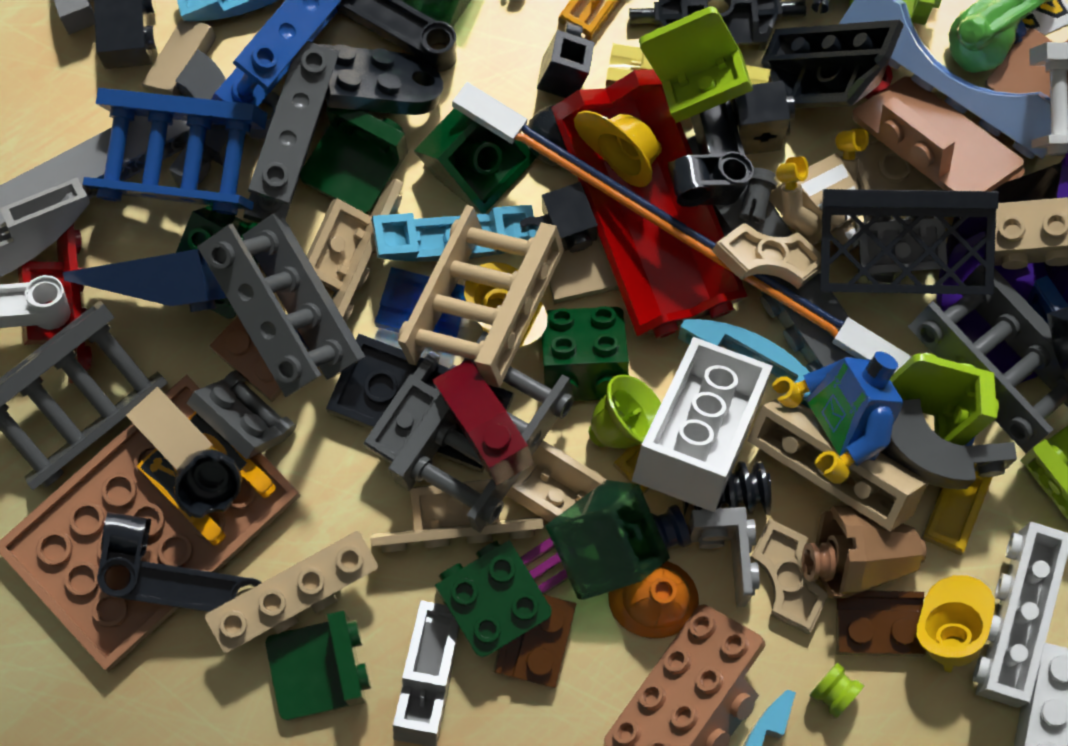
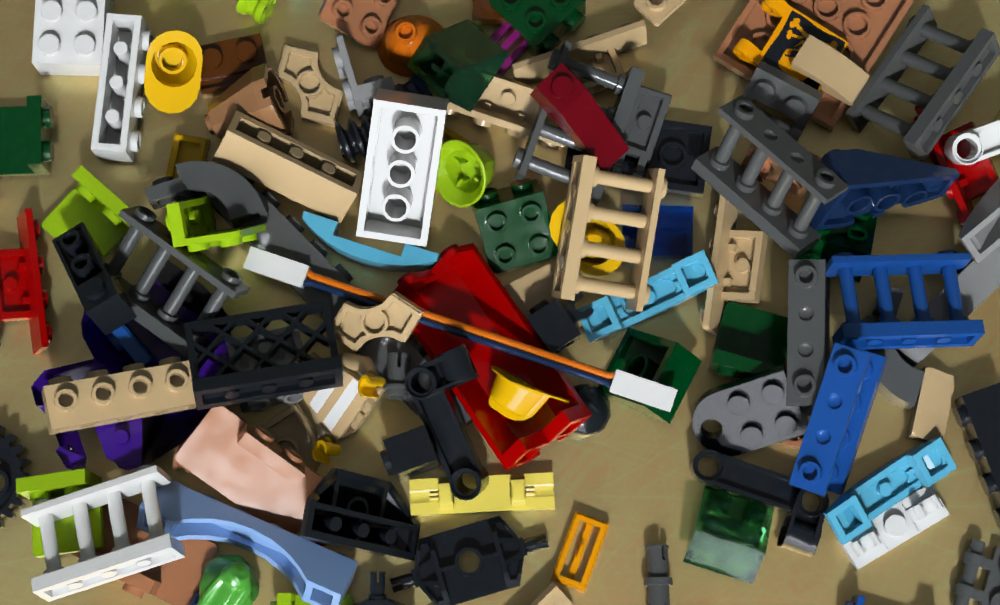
camera: 165 degrees right, 5 degrees up
black hair [174,449,242,519] -> none
black brick [536,21,595,98] -> none
lime bracket [639,6,753,123] -> none
blue torso [772,351,903,484] -> none
nougat bush [802,543,836,582] -> none

